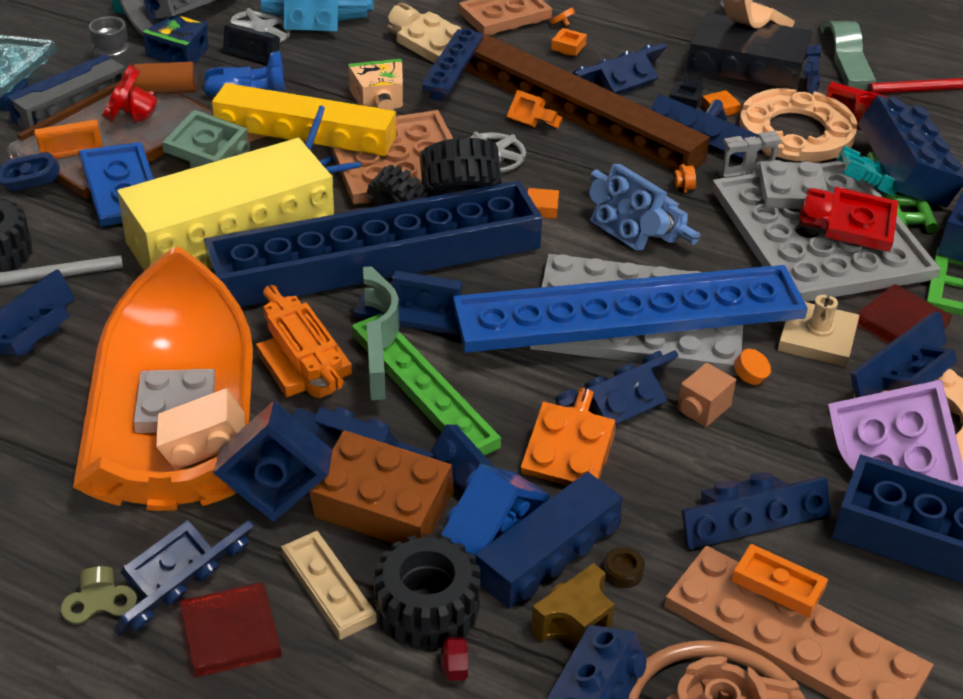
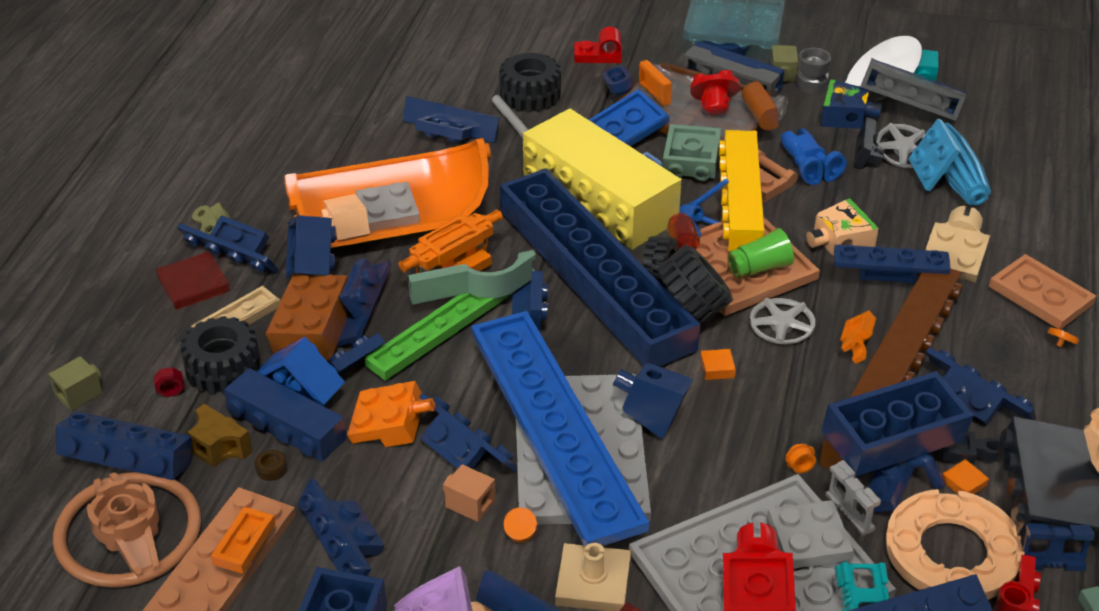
camera: 80 degrees right, 0 degrees up
orange plate [551,28,587,56] -> none
medium blue piece [589,164,701,250] -> none
none -> dark blue torso [613,363,693,439]
none -> clear red brick [667,213,700,249]
none -> bright green plant [727,228,794,278]
none -> olive brick [770,45,798,82]
none -> dark blue brick [821,371,973,477]

